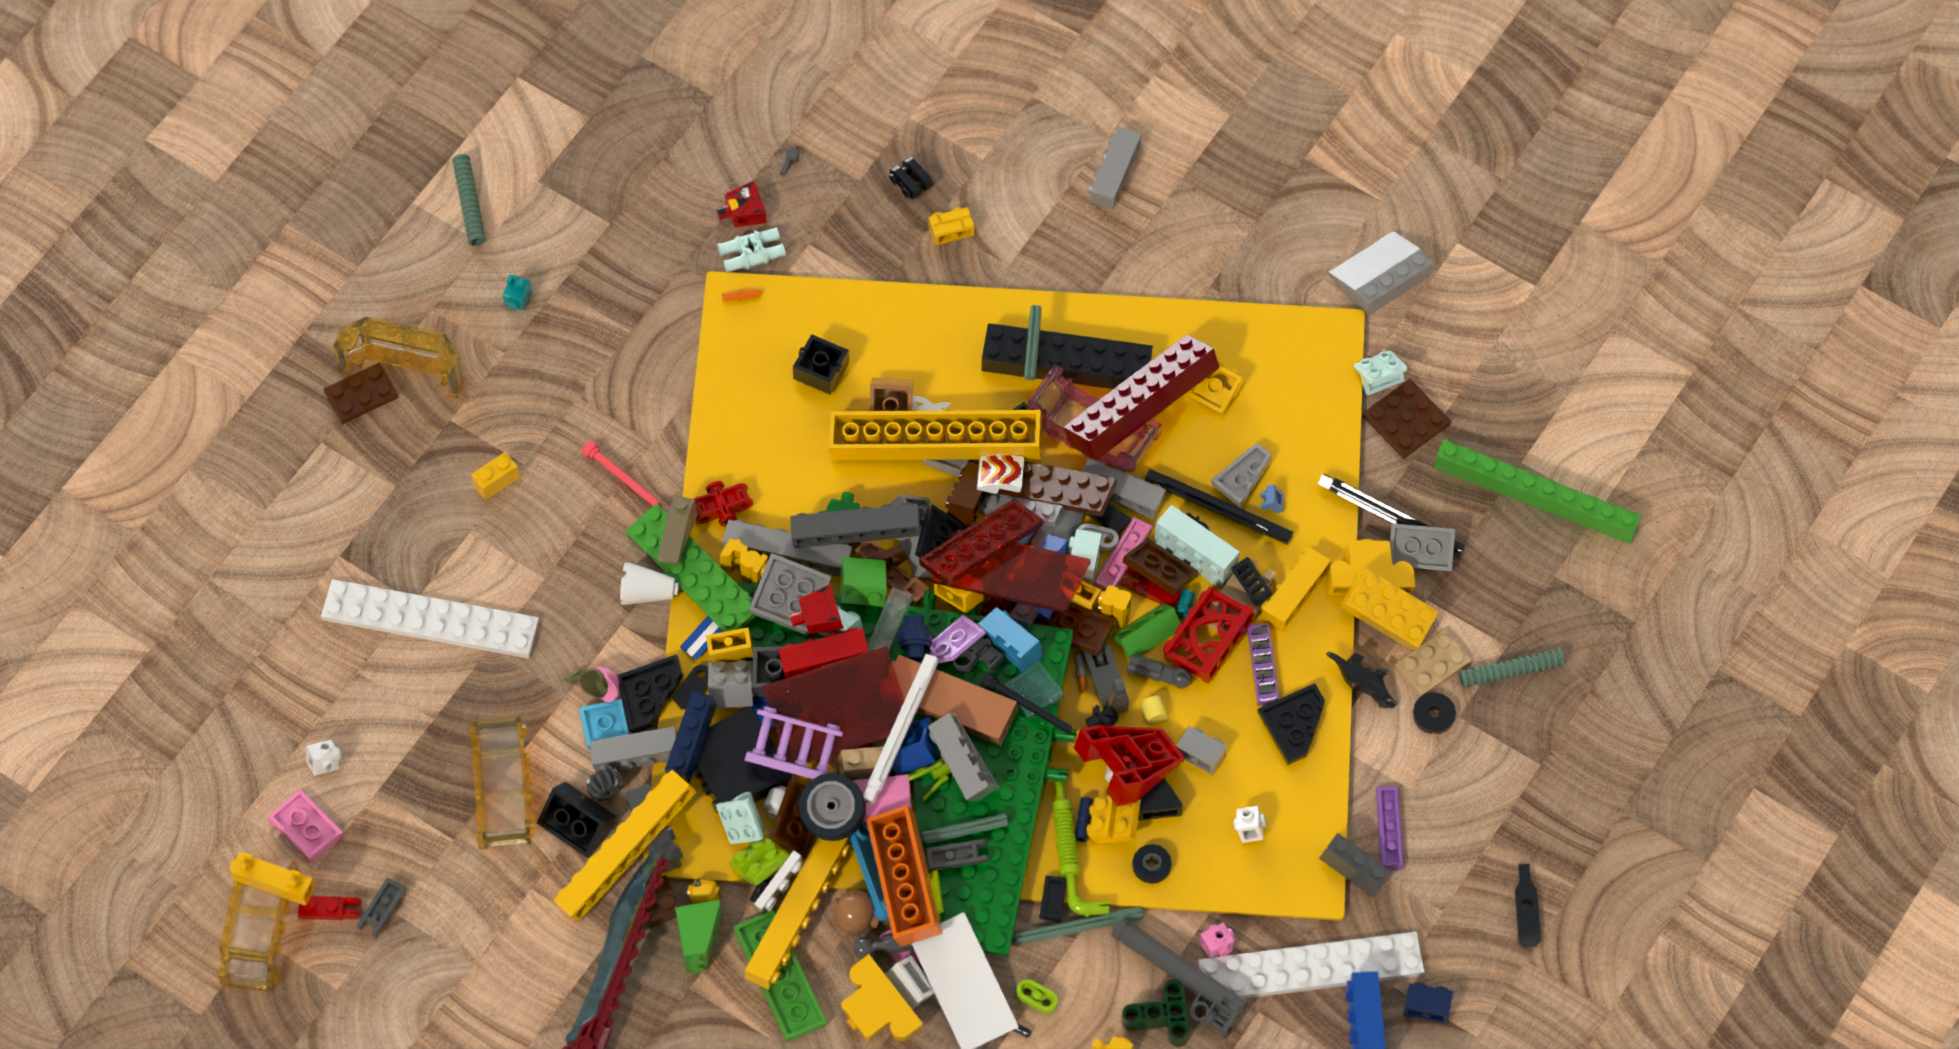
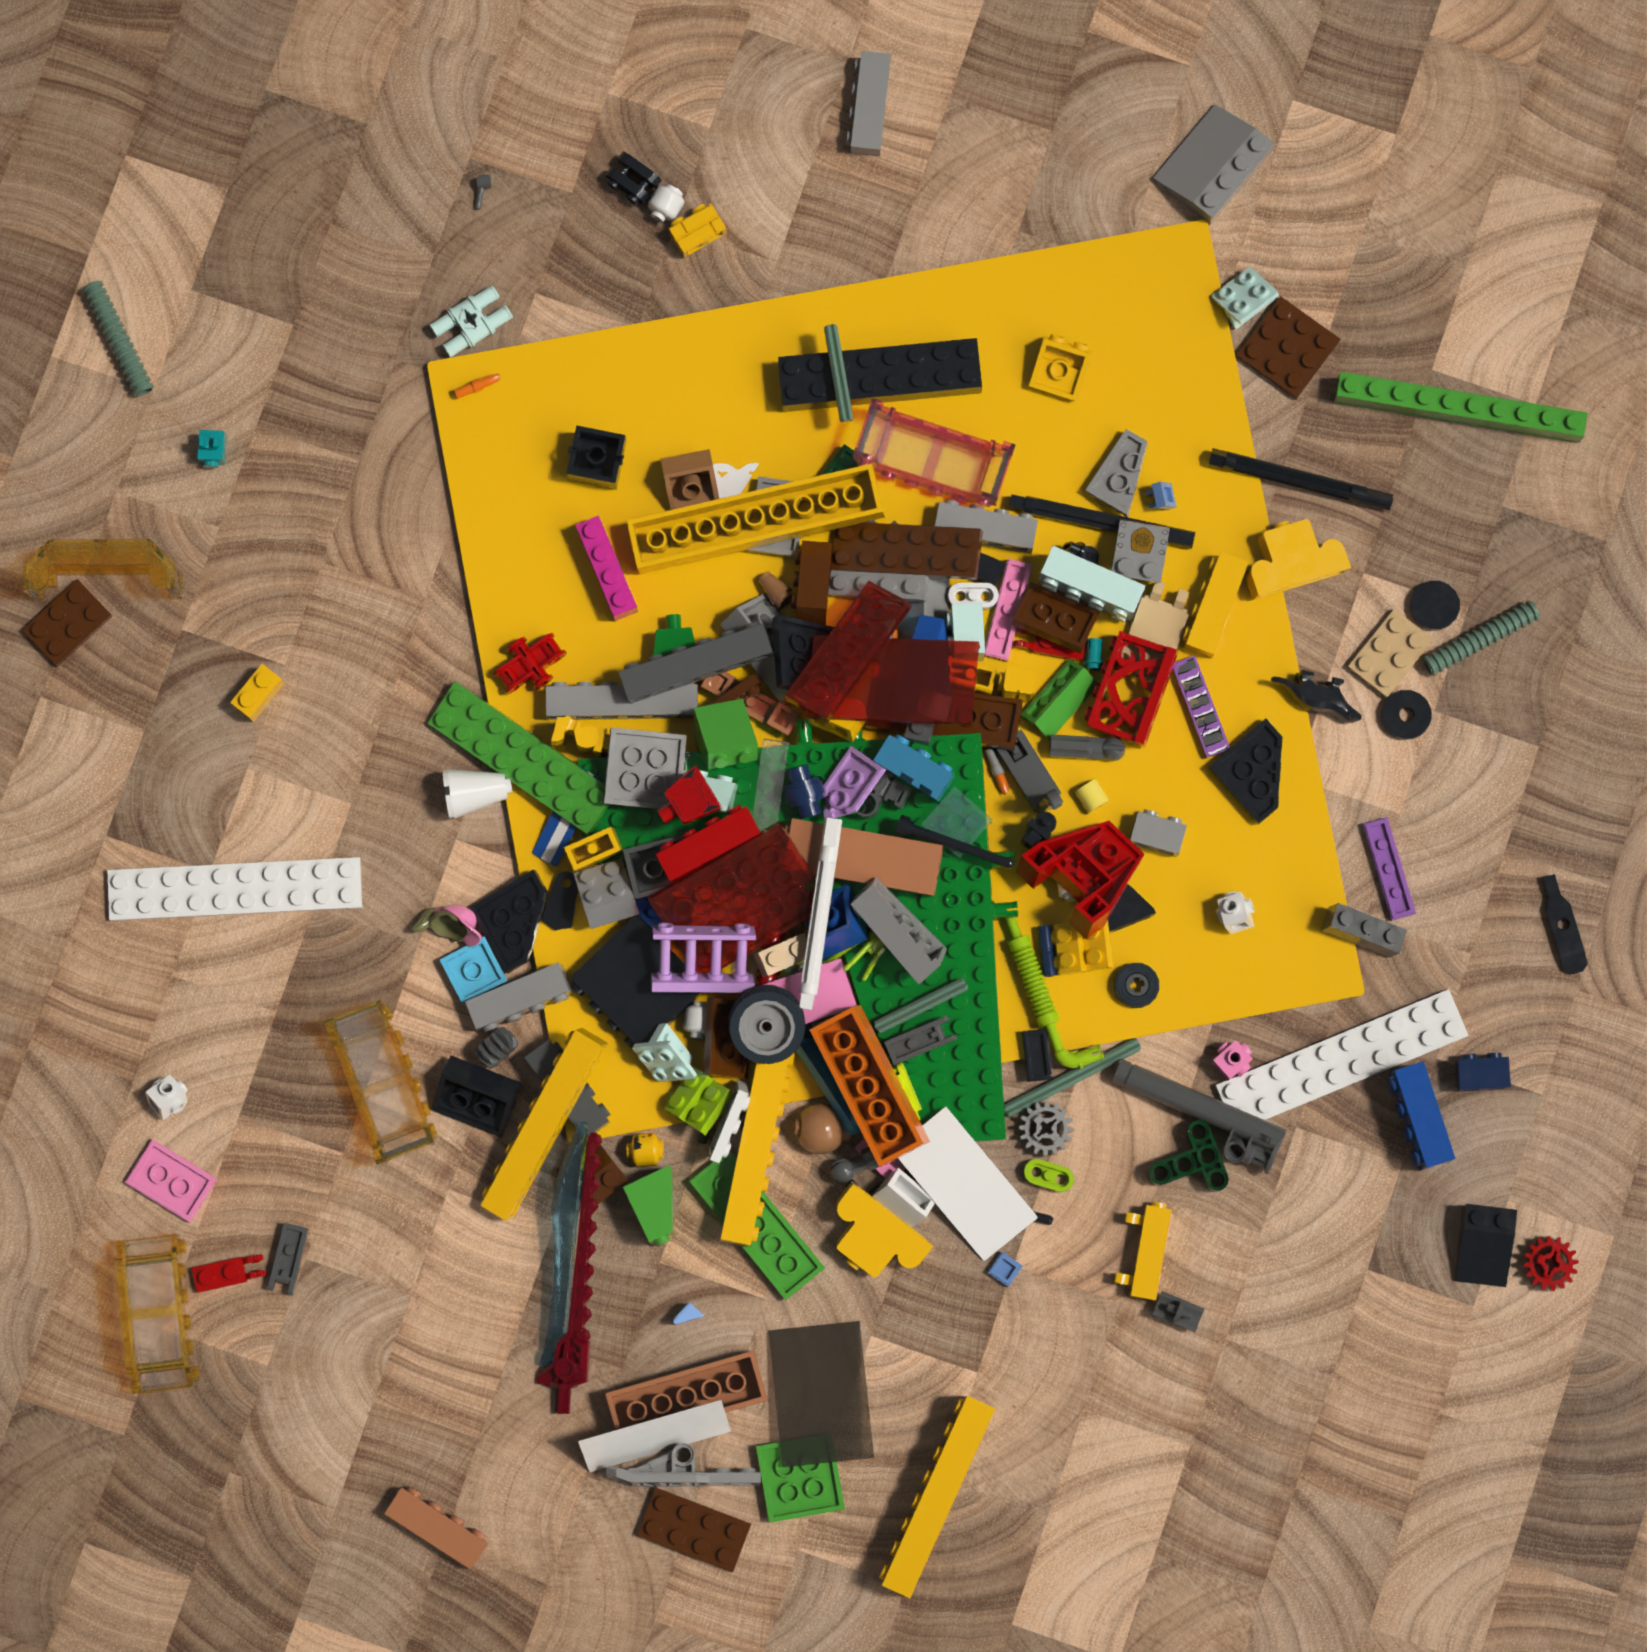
camera: 15 degrees left, 20 degrees up
yellow brick [229,852,315,906] -> none
coral piece [581,440,662,507] -> none
dark tan slope [657,496,698,565] -> none
dark blue brick [665,691,717,784] -> none
red torso [716,181,767,227] -> none
slope [977,454,1024,494] -> none
dark red brick [1064,335,1220,461] -> none
black slope [1231,557,1273,606] -> none
yellow brick [1340,568,1439,651] -> none
light grey plate [1390,523,1456,572] -> none
none -> dark pink brick [576,515,638,621]
none -> white head [648,184,684,223]
none -> light blue slope [673,1303,704,1325]
none -> medium nougat cone [758,571,792,609]
none -> light grey gear [1018,1101,1074,1157]
none -> light grey slope [1111,519,1170,583]
none -> black tile [1410,581,1460,631]

